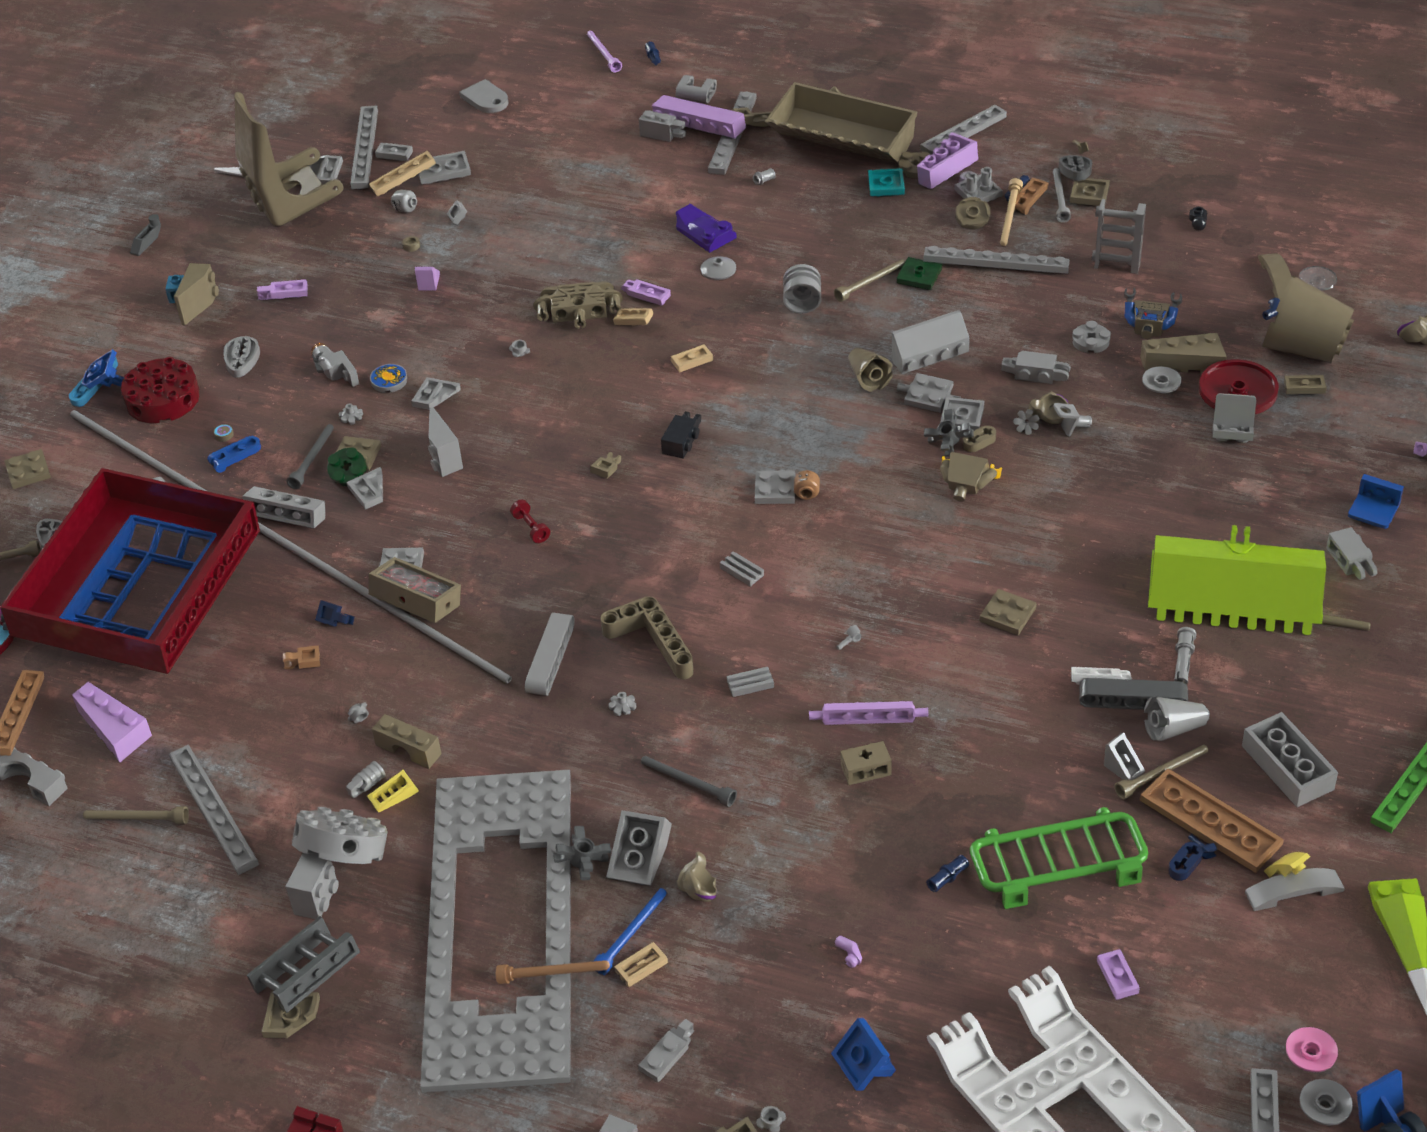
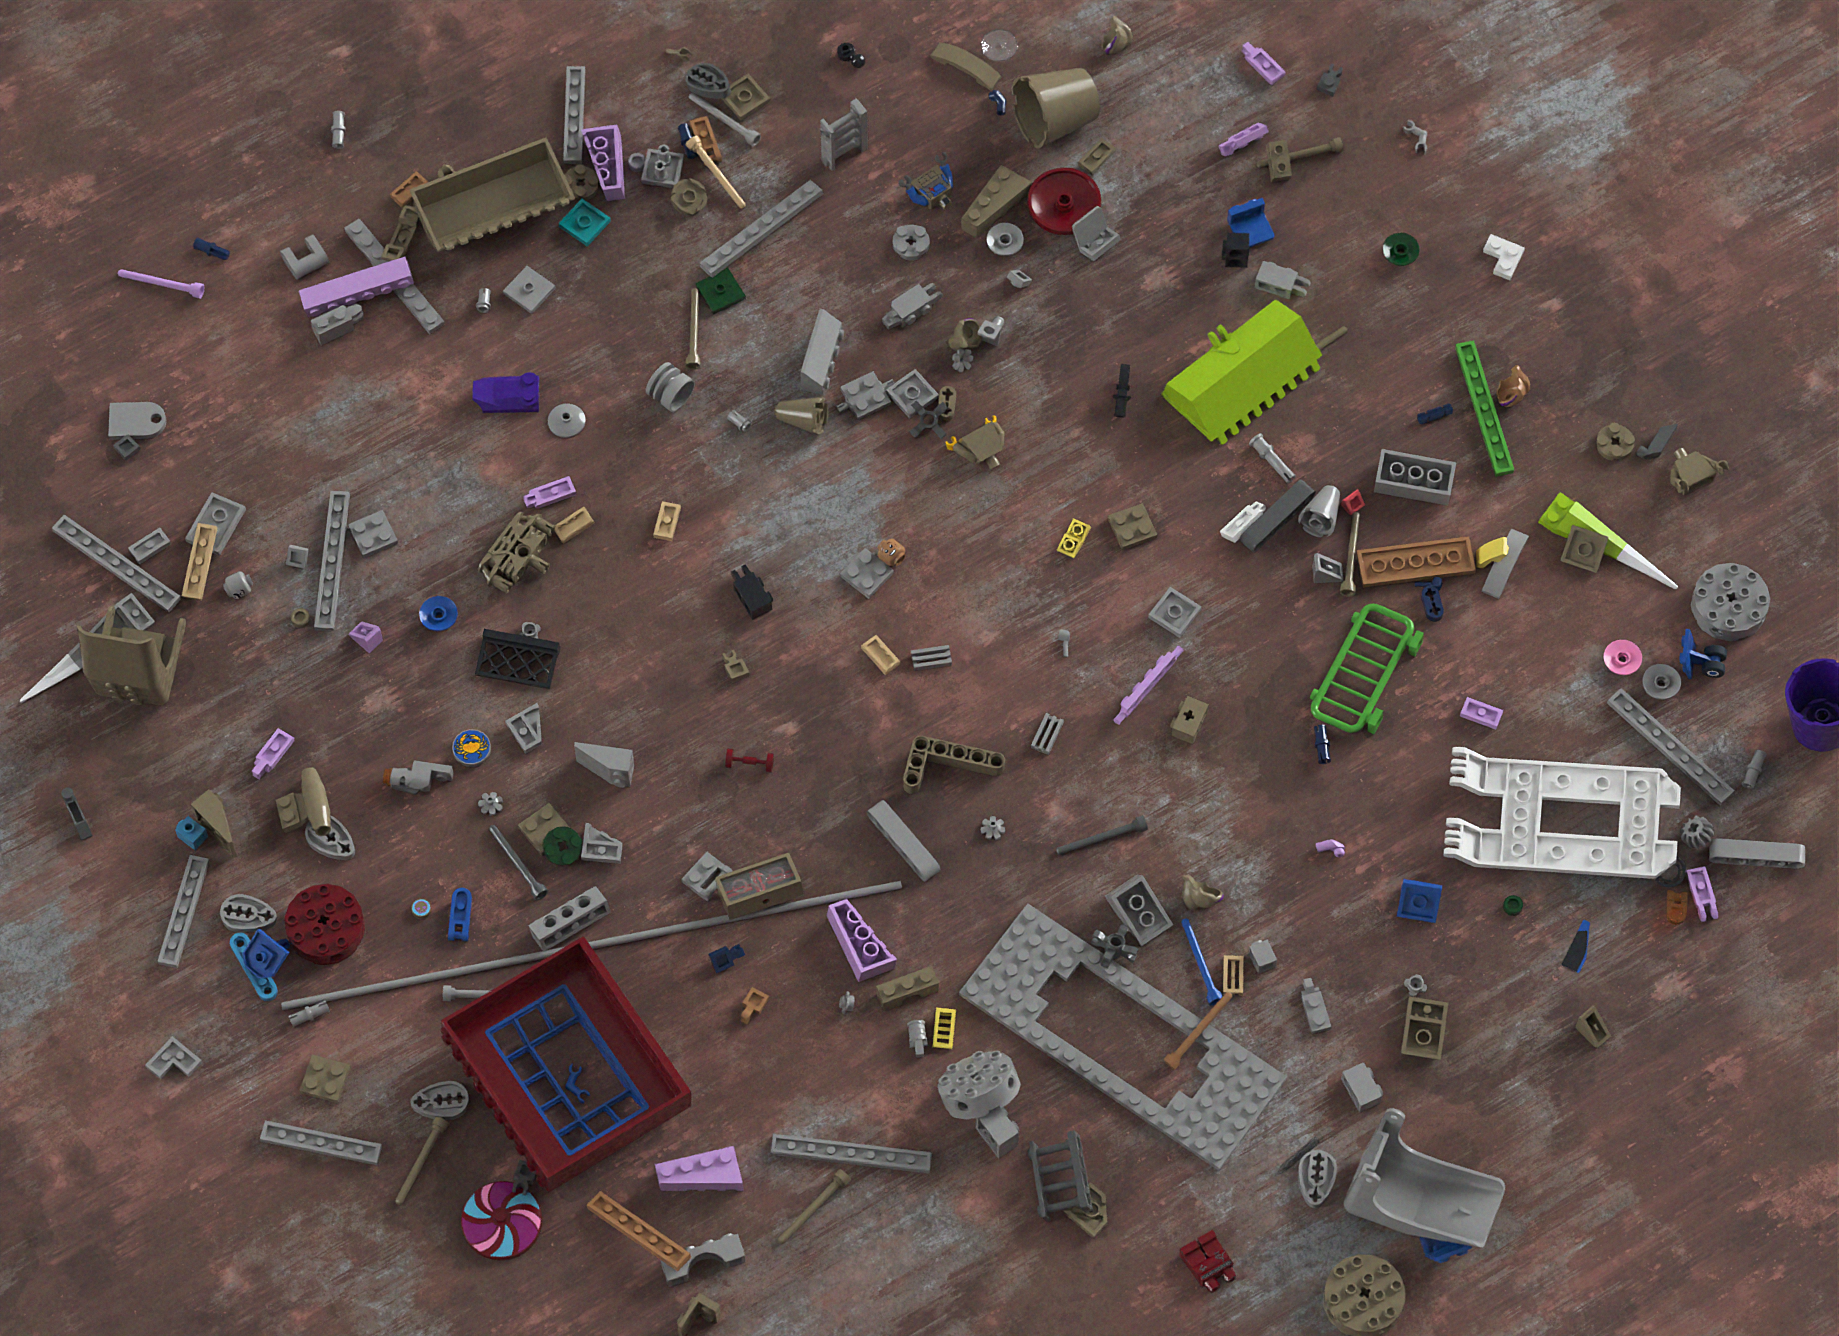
camera: 55 degrees left, 20 degrees up
none -> dark grey plate [113,434,141,461]
none -> light grey plate [157,855,210,968]
none -> light grey piece [220,894,278,933]
none -> dark tan plate [276,768,331,836]
none -> light grey pin [289,1000,330,1027]
none -> light grey plate [314,491,350,631]
none -> light grey pin [331,111,346,149]
none -> light grey plate [348,510,398,558]
none -> blue dish [419,596,458,631]
none -> black fence [475,629,561,689]
none -> light grey plate [503,266,556,314]
none -> blue arm [565,1064,590,1103]
none -> light grey pin [727,410,751,432]
none -> lavender wedge [826,899,897,982]
none -> tan plate [861,635,900,675]
none -> light grey plate [1007,269,1032,288]
none -> light yellow slope [1057,518,1091,558]
none -> black pin [1113,364,1131,418]
none -> light grey plate [1148,587,1202,638]
none -> black brick [1222,233,1249,268]
none -> light grey brick [1248,939,1277,974]
none -> coral slope [1340,489,1365,515]
none -> dark blue axle [1417,403,1453,424]
none -> dark tan plate [1560,525,1609,573]

